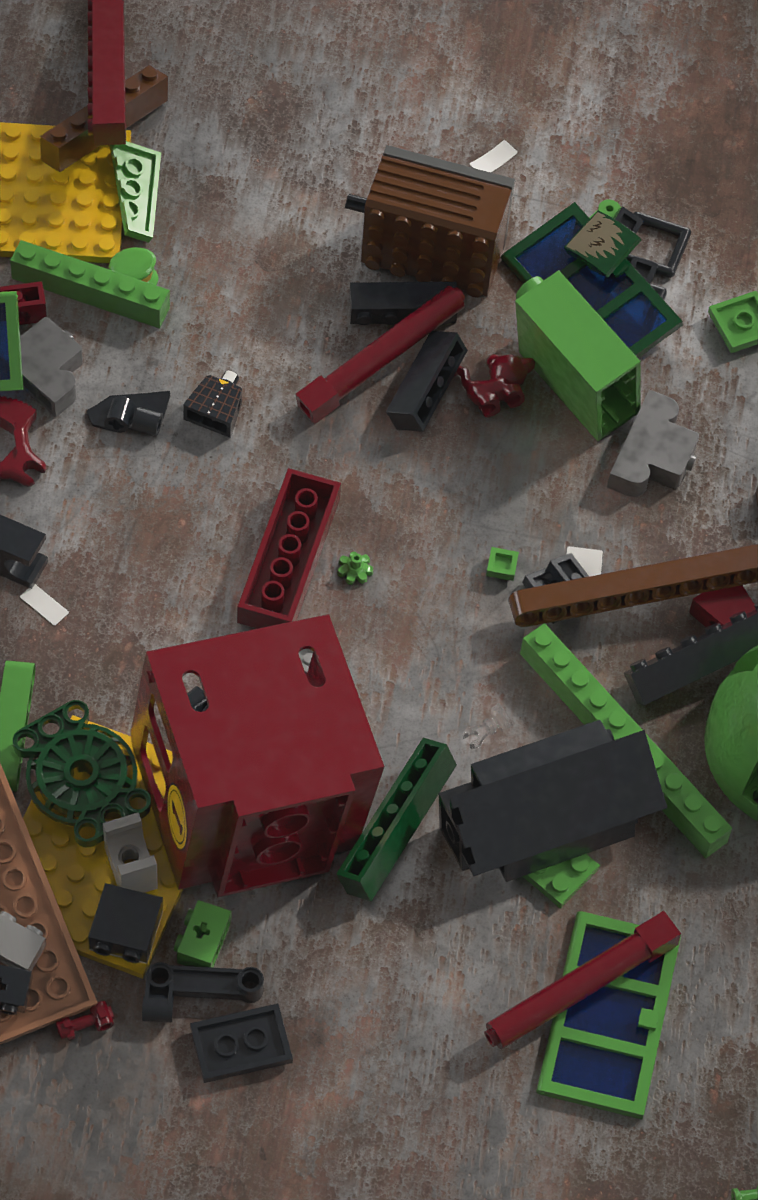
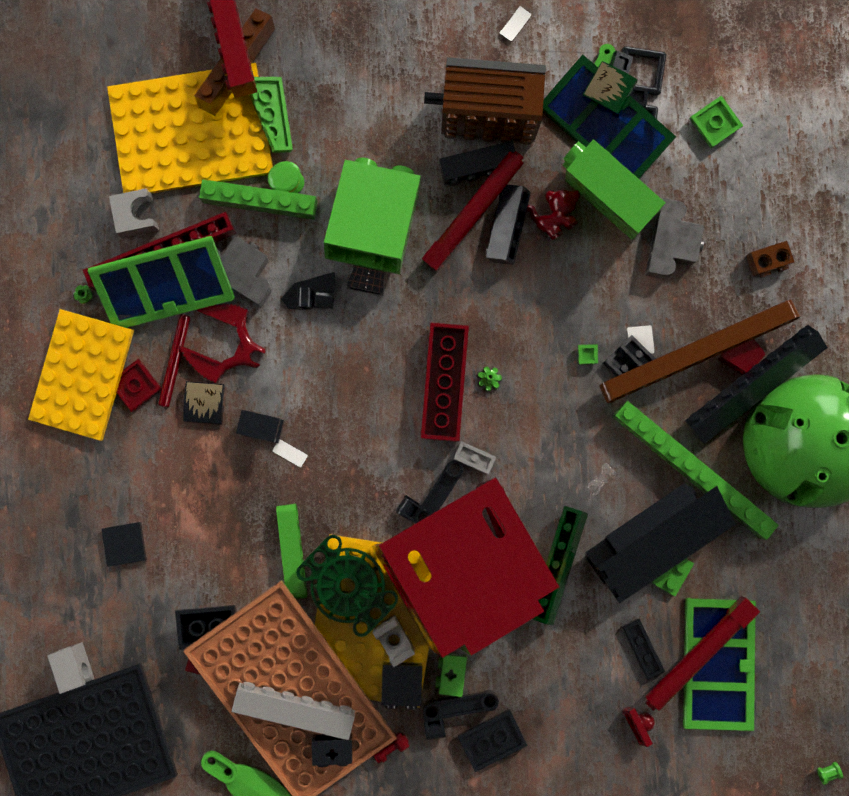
camera: 10 degrees left, 25 degrees up
none -> bright green brick [324,158,421,275]
none -> black tile [621,618,665,680]
none -> dark red tile [622,707,655,747]

